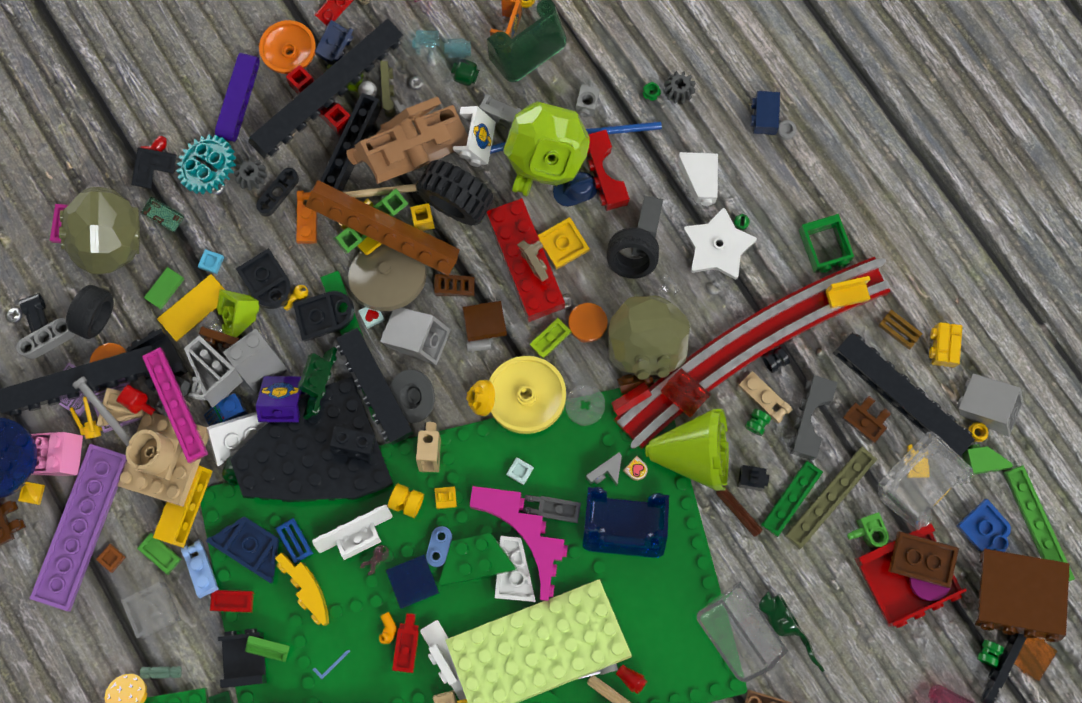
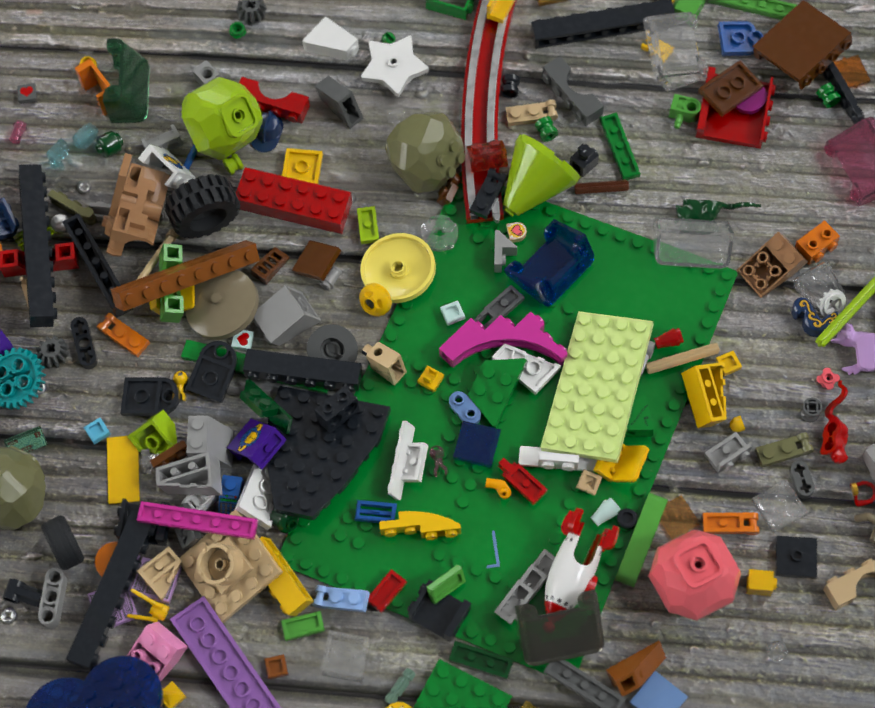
camera: 50 degrees left, 10 degrees down
light grey bar [73,376,131,447] -> none
red piece [116,384,156,416] -> none
bright green tile [144,267,184,310] -> none
dark blue wing [206,516,279,584] -> none
yellow wheel [388,483,424,518] -> none
yellow brick [410,203,435,231] -> none
dark tan plate [517,240,548,281] -> none
orange tile [568,303,608,343] -> none
blue bar [586,122,662,134] -> none
black tyre [607,228,659,279] -> none
red tile [611,382,652,416] -> none
olive tile [785,446,877,550] -> none
reddish brown plate [842,396,891,444] -> none
none -> black plate [469,168,508,220]

